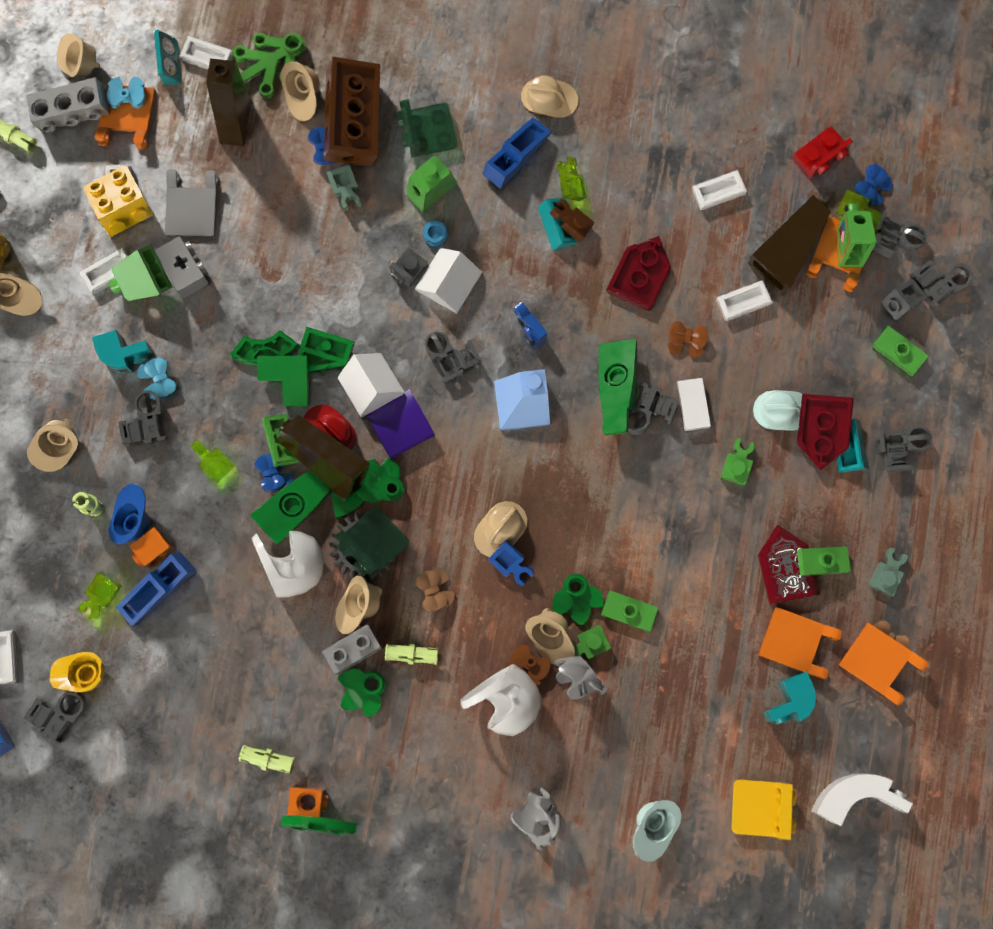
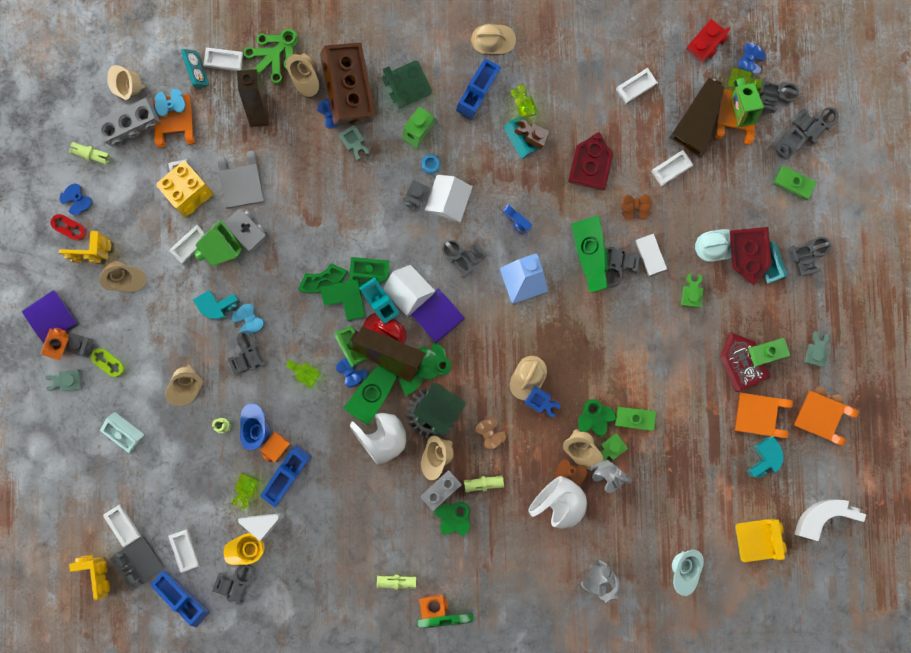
camera: 15 degrees left, 5 degrees up
none -> white slope [238,513,283,541]
none -> teal brick [359,277,400,324]

